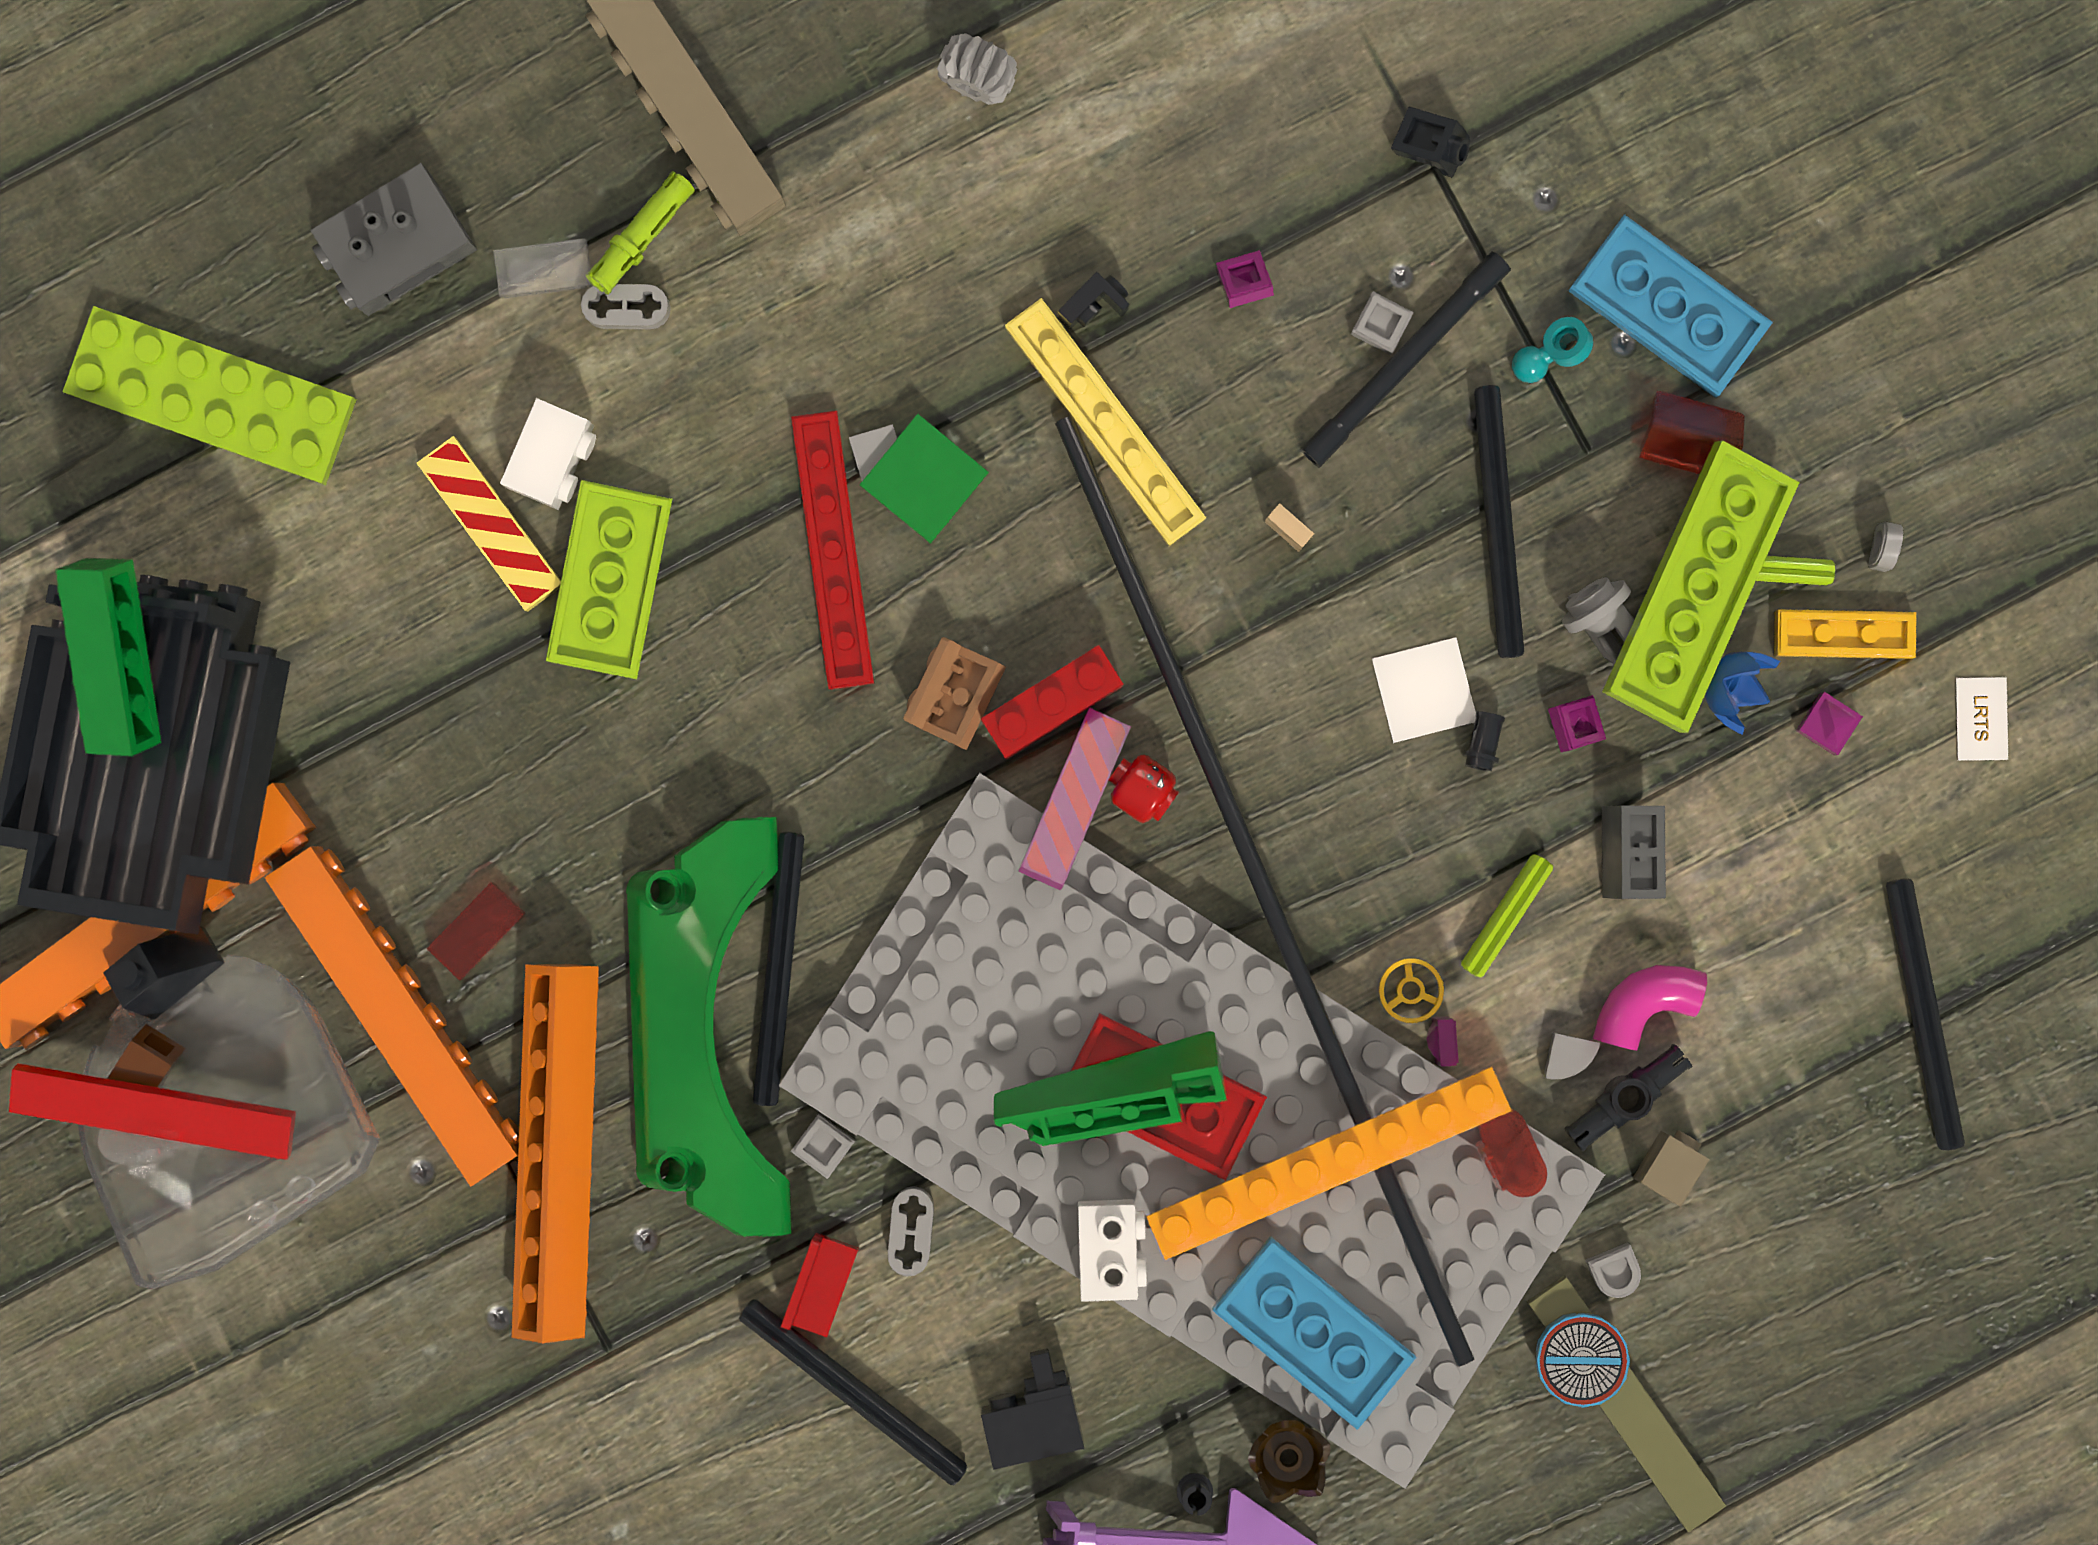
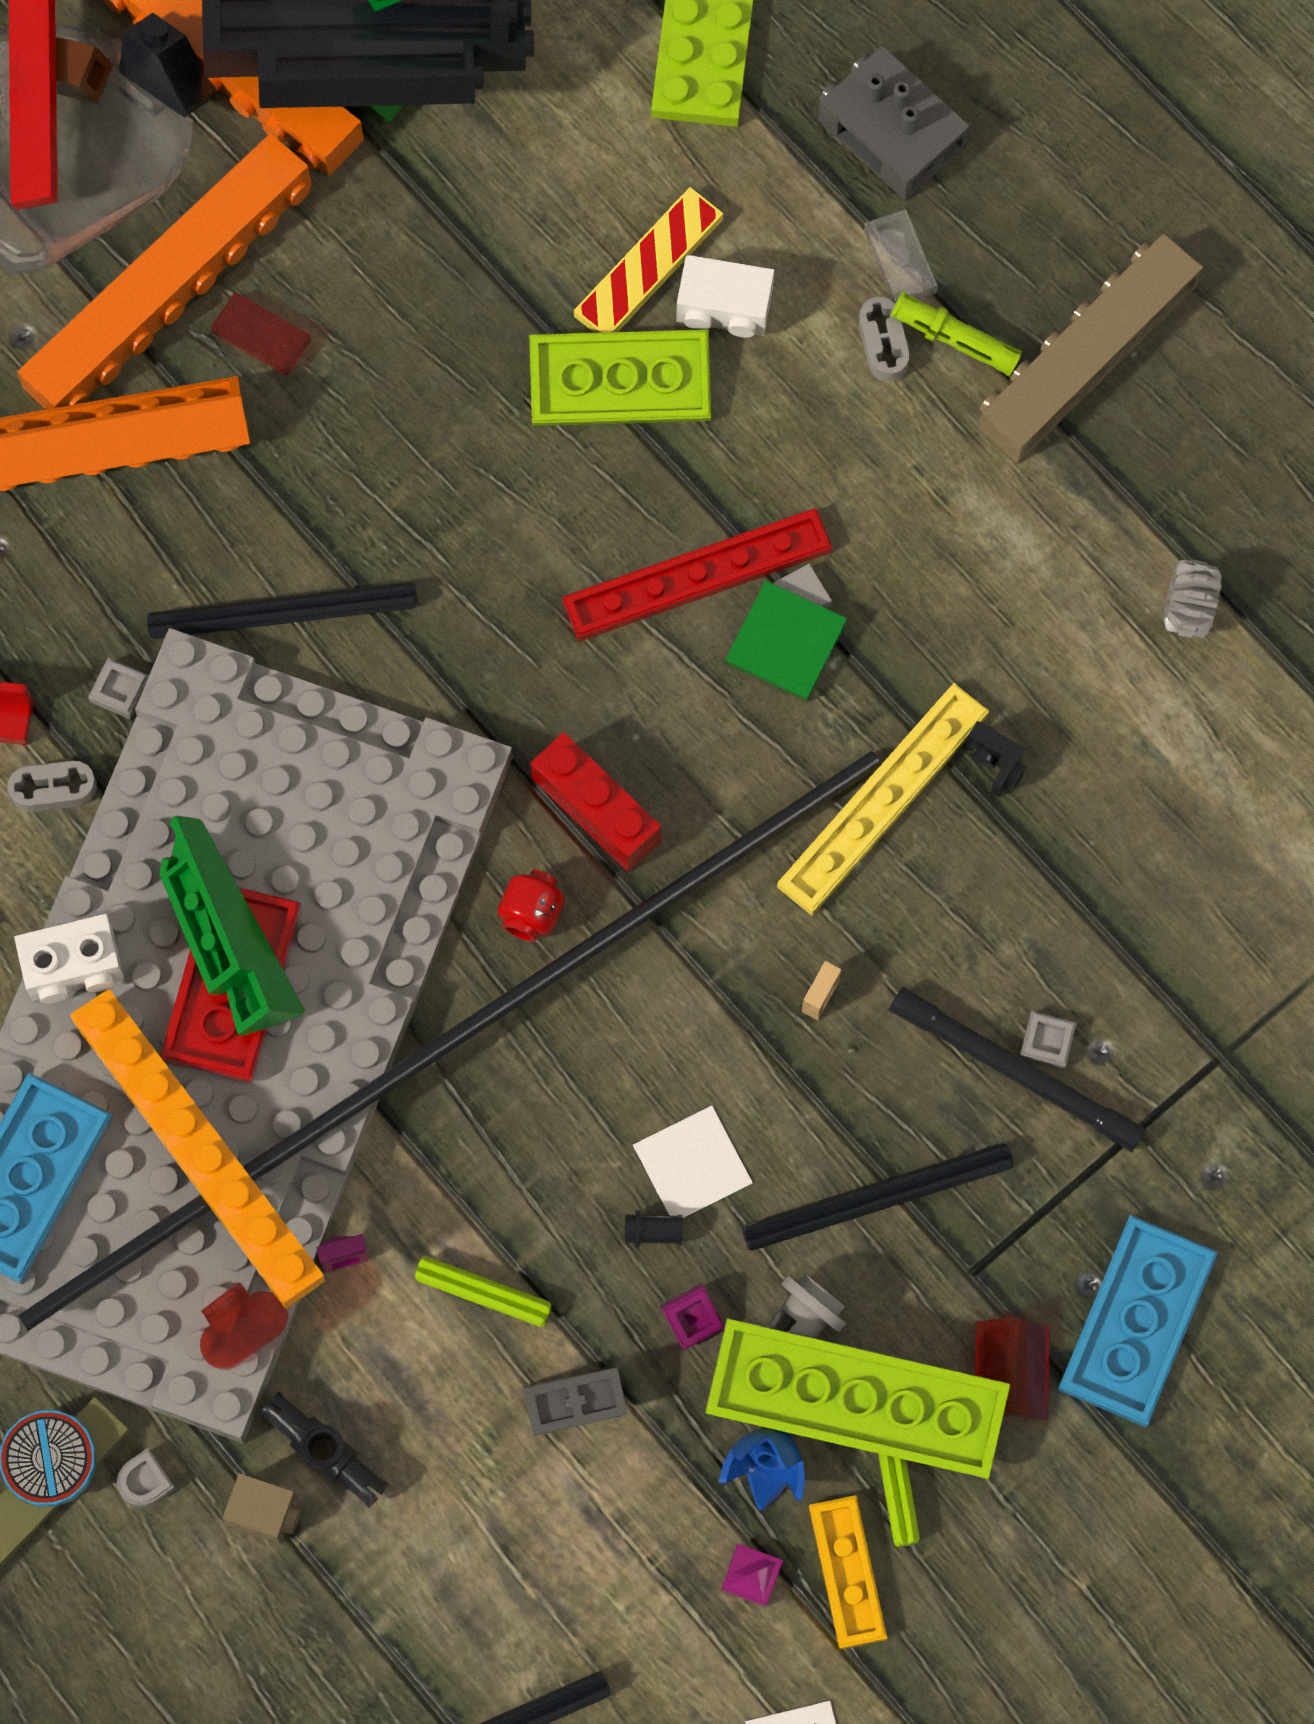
camera: 75 degrees right, 15 degrees down
green panel [626,817,792,1237] -> none
medium nougat bracket [904,637,1006,750] -> none
tile [1018,708,1131,891] -> none
magenta tile [1216,250,1274,308] -> none
yellow piece [1378,958,1444,1023] -> none
black bracket [1391,106,1470,178] -> none
teal plate [1512,317,1593,383] -> none
light grey tile [1543,1032,1600,1079] -> none
dark pink cylinder [1593,965,1707,1051] -> none
light grey tile [1868,522,1903,572] -> none

